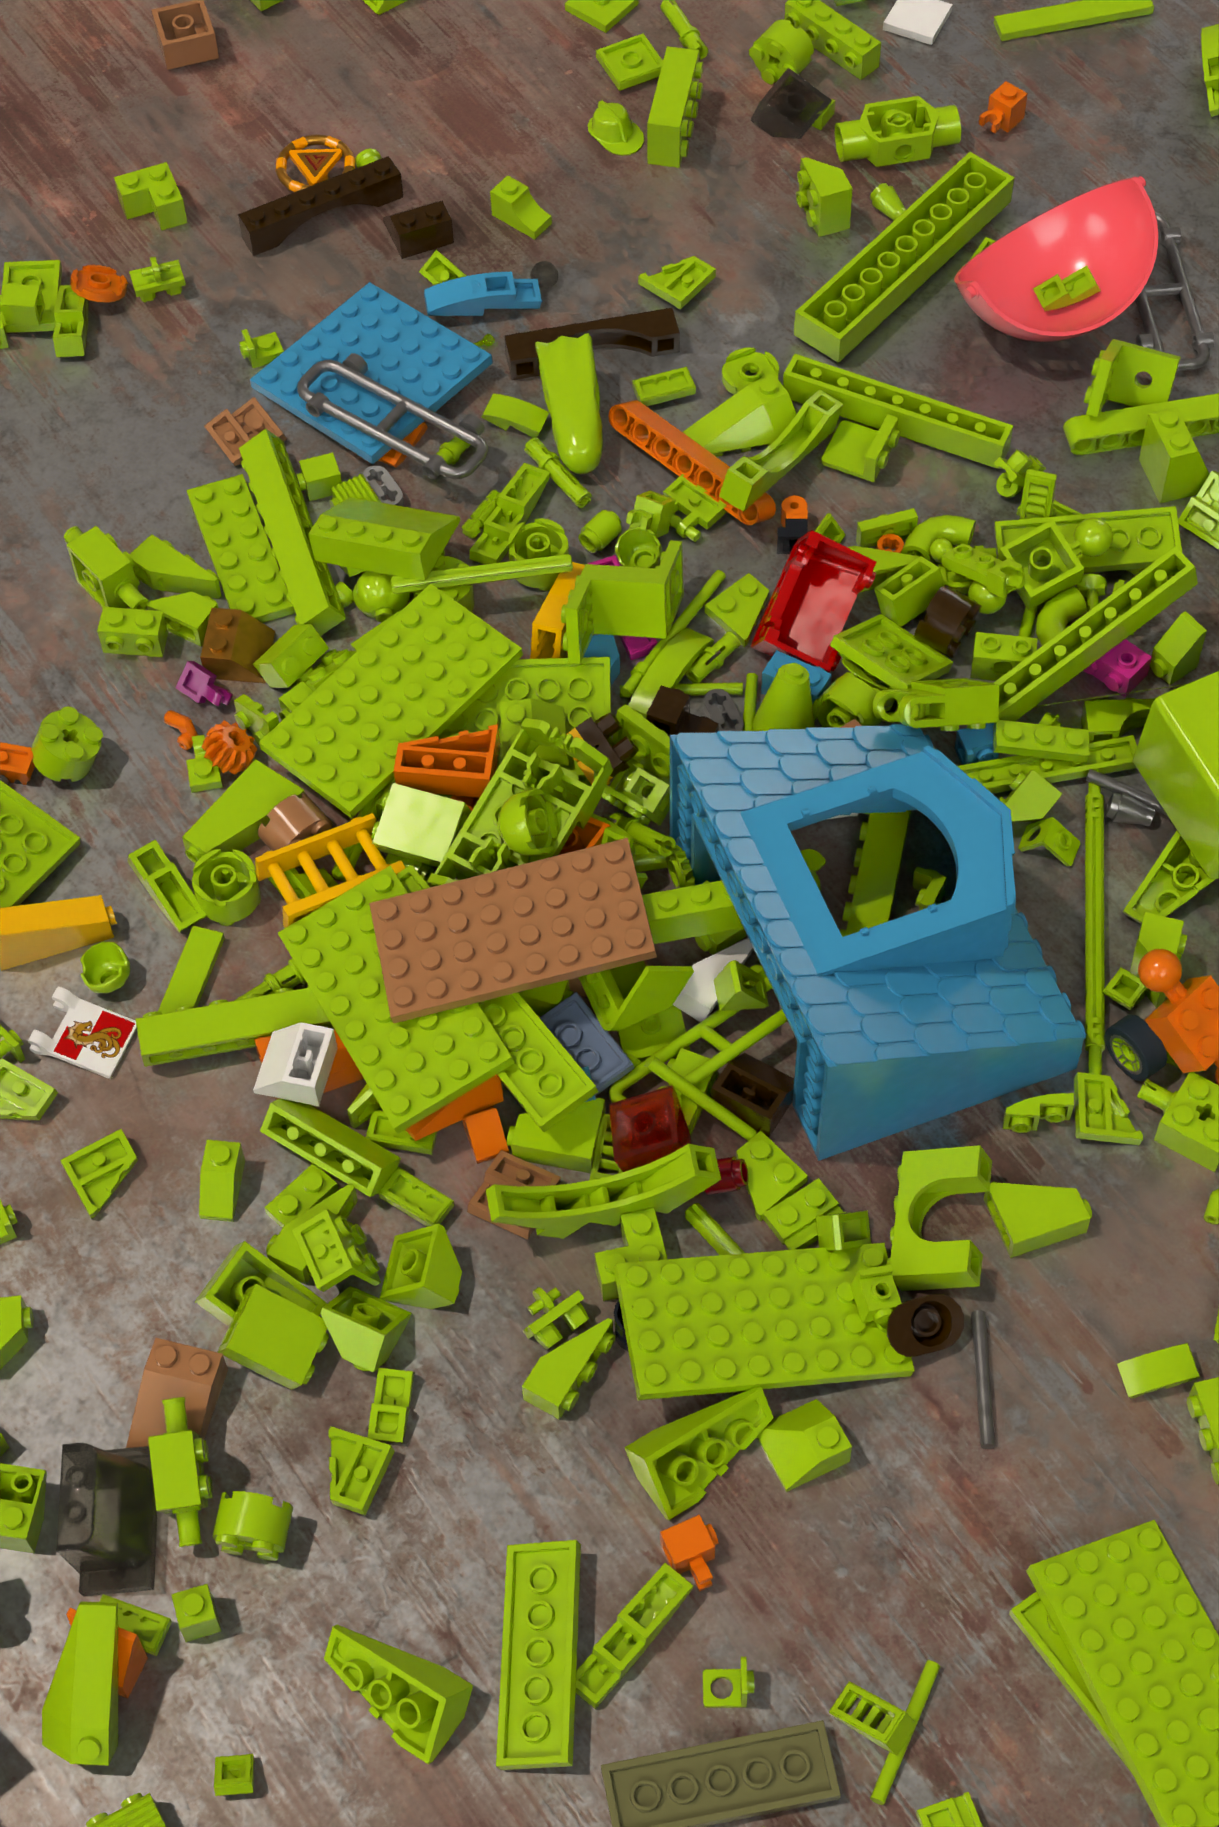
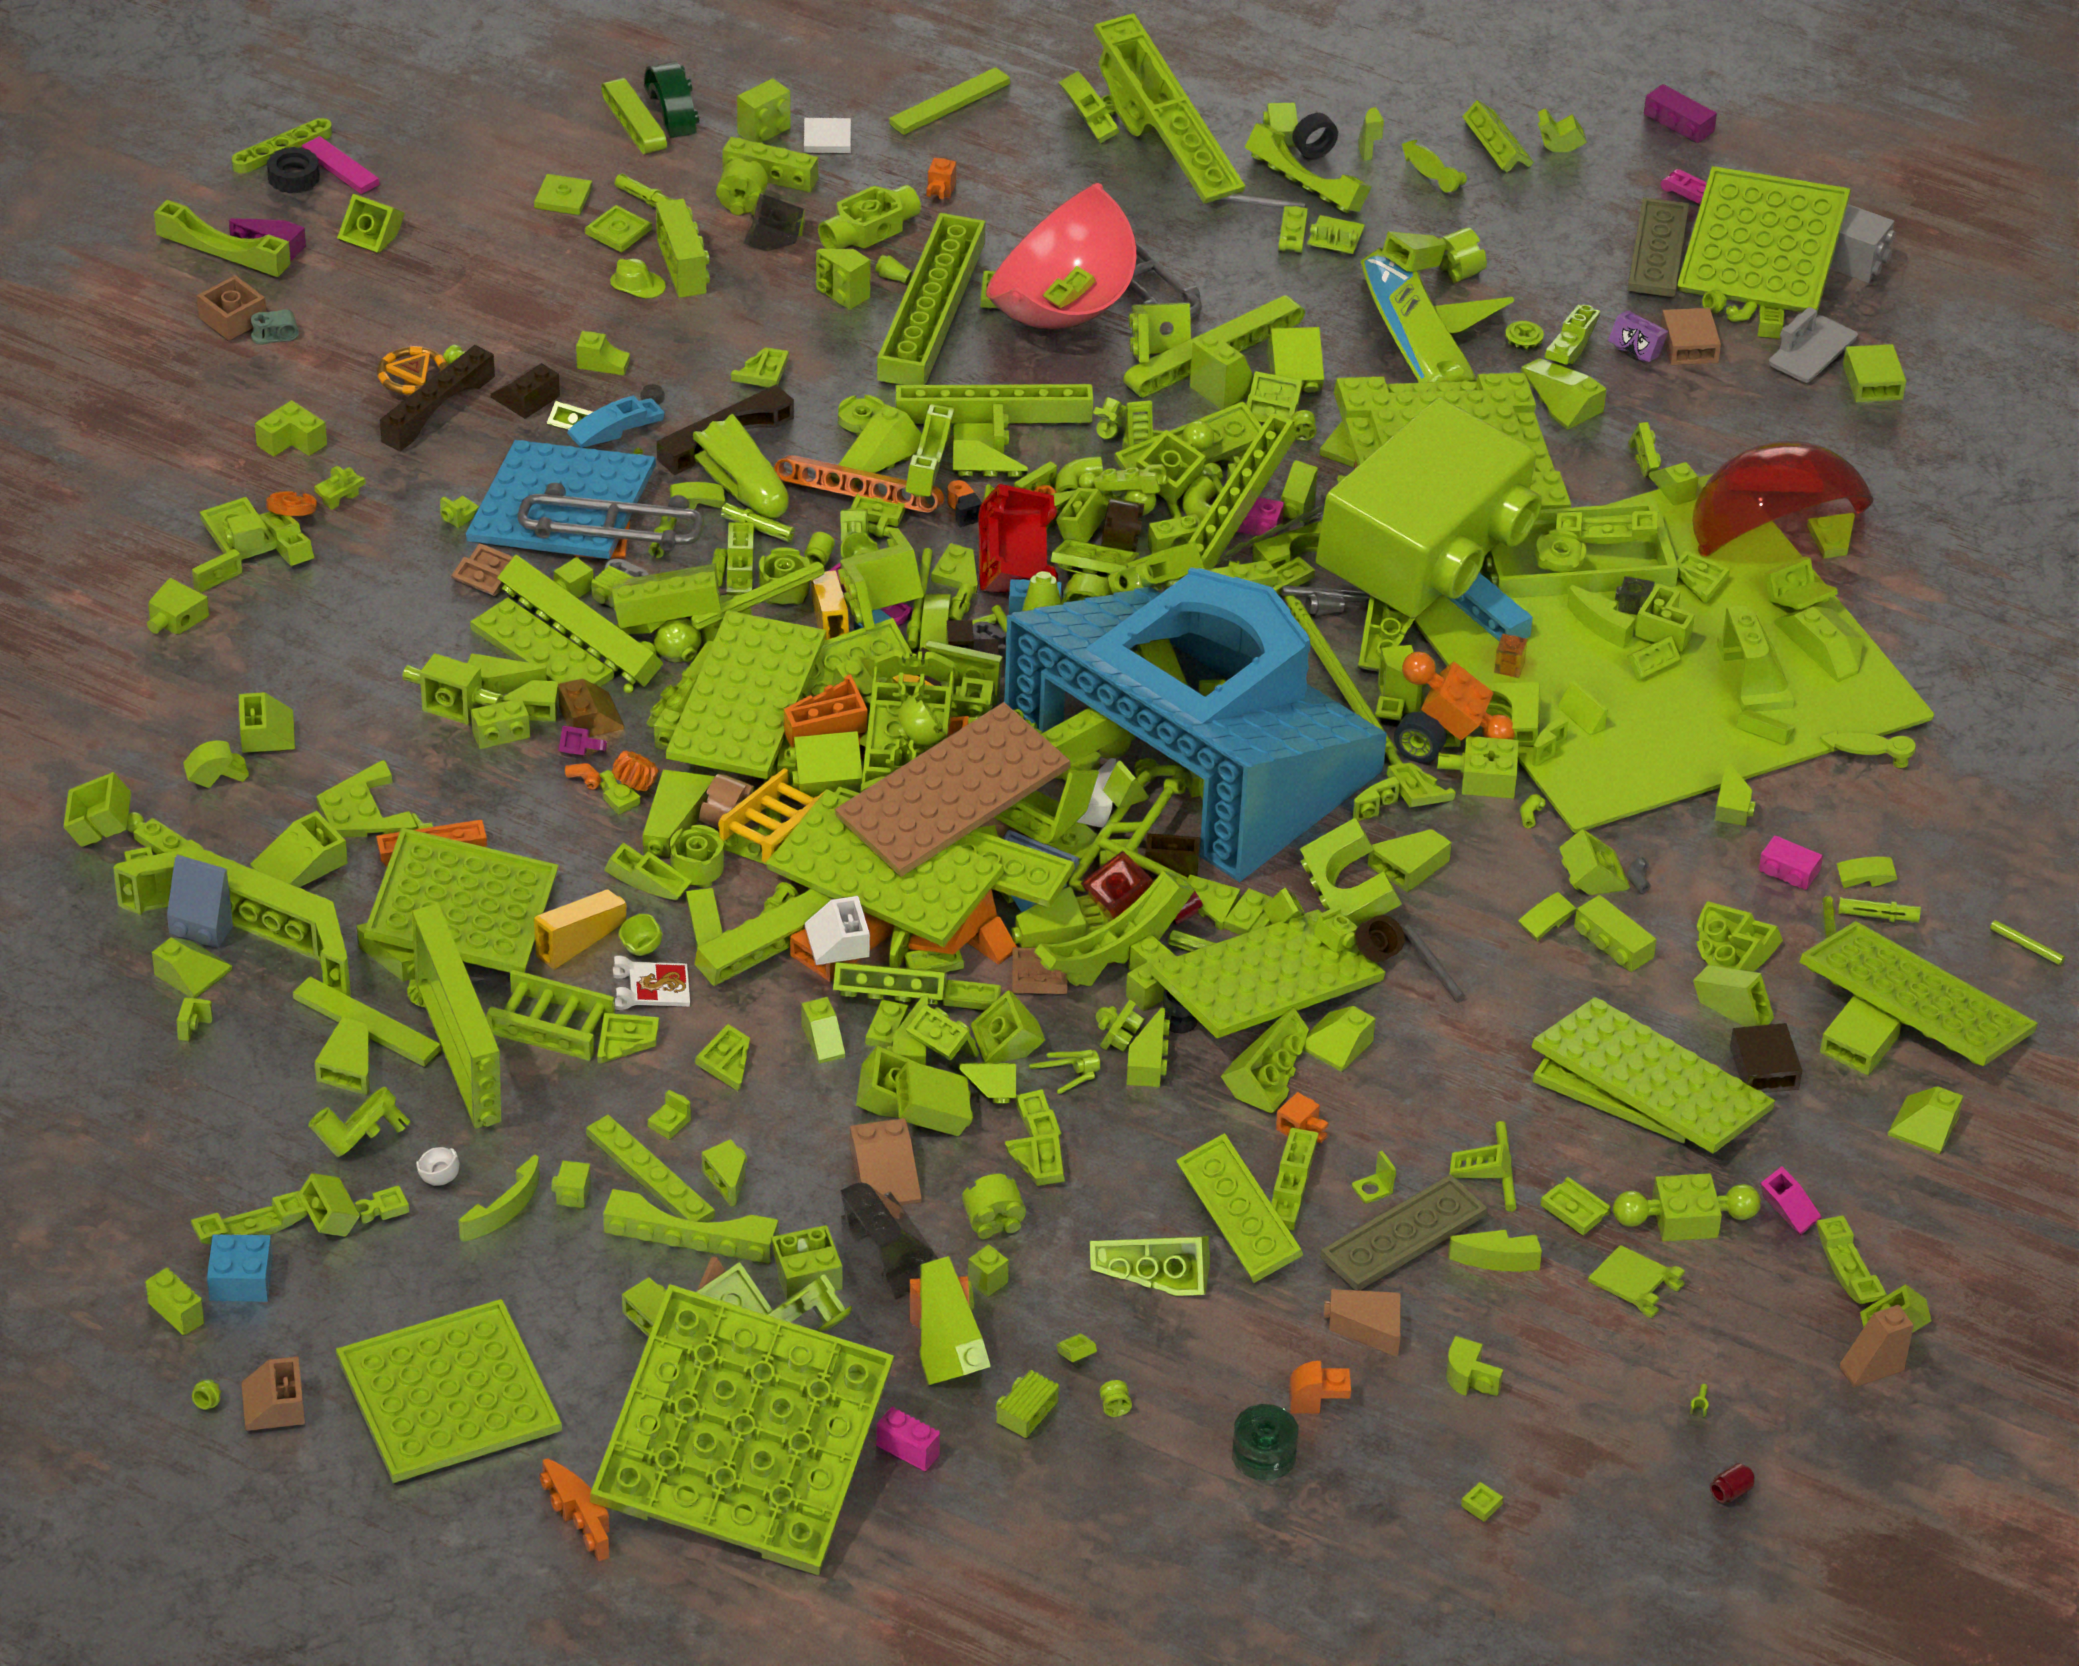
camera: 30 degrees left, 15 degrees down
lime brick [31,706,103,782] -> none
lime brick [148,1397,213,1547] -> none
lime wing [234,694,279,745] -> none
lime brick [253,624,329,688] -> none
lime plate [632,366,696,406] -> none
none -> sand green piece [251,309,299,344]
none -> lime slope [953,440,1028,477]
none -> lime plant [1029,1049,1100,1094]

